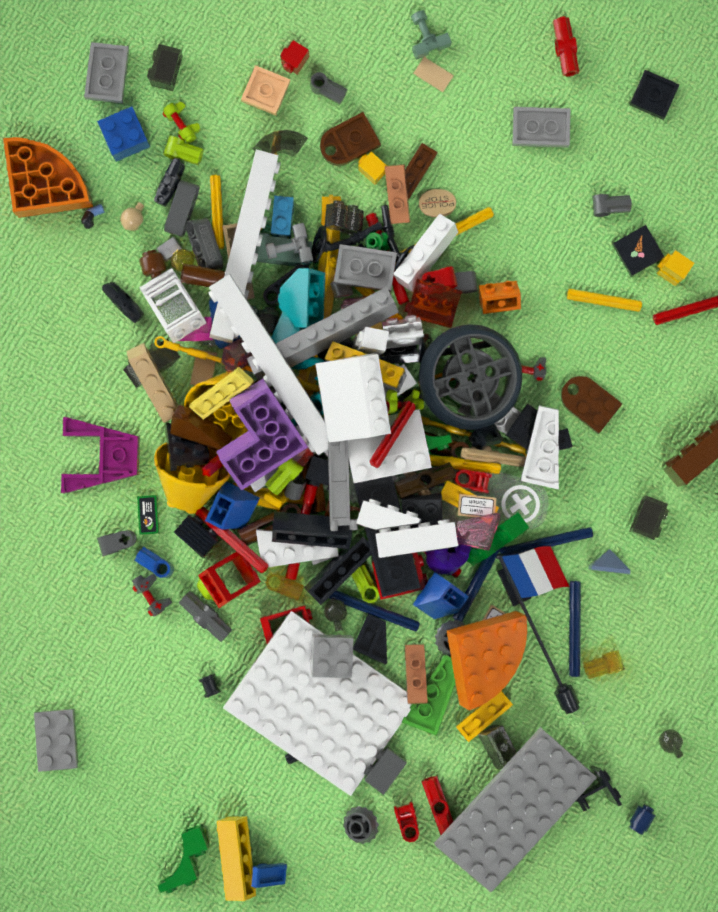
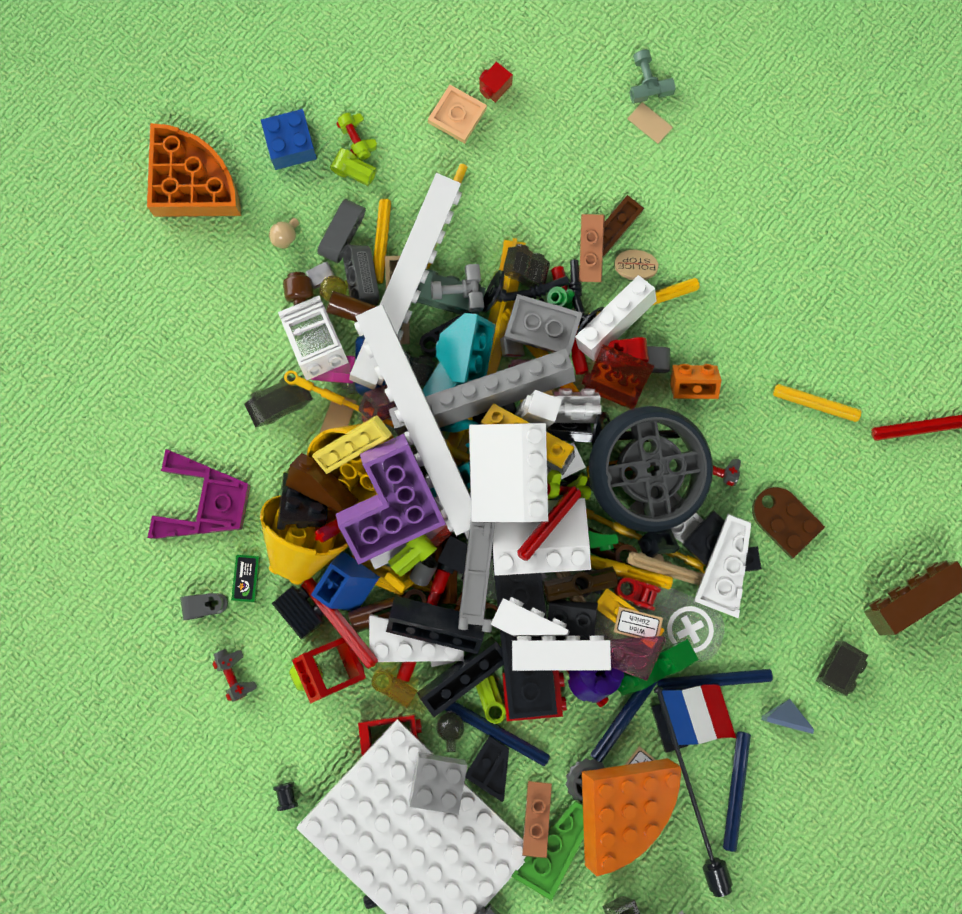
camera: 10 degrees right, 5 degrees down
light grey plate [34,709,78,772] -> none
arm [81,204,105,229] -> none
light grey plate [84,42,129,104] -> none
black hinge [102,282,144,323] -> none
tan brick [126,343,178,423] -> none
blue piece [134,547,174,578] -> none
clear smoke brick [147,44,183,91] -> none
black hinge [154,158,185,207] -> none
dark grey piece [179,591,233,642] -> none
clear smoke brick [252,130,308,157] -> none
dark azure brick [271,196,294,239] -> none
dark grey piece [310,72,348,105] -> none
reddish brown plate [320,112,381,166] -> none
yellow brick [358,152,387,185] -> none
blue slope [413,573,469,619] -> none
yellow plate [456,691,513,742] -> none
light grey plate [512,107,570,148] -> none
red piece [553,16,579,77] -> none
clear yellow piece [583,650,625,679] -> none
dark grey piece [593,194,632,217] -> none
black tile [612,225,664,277] -> none
black tile [629,70,679,120] -> none
yellow brick [656,250,695,286] -> none

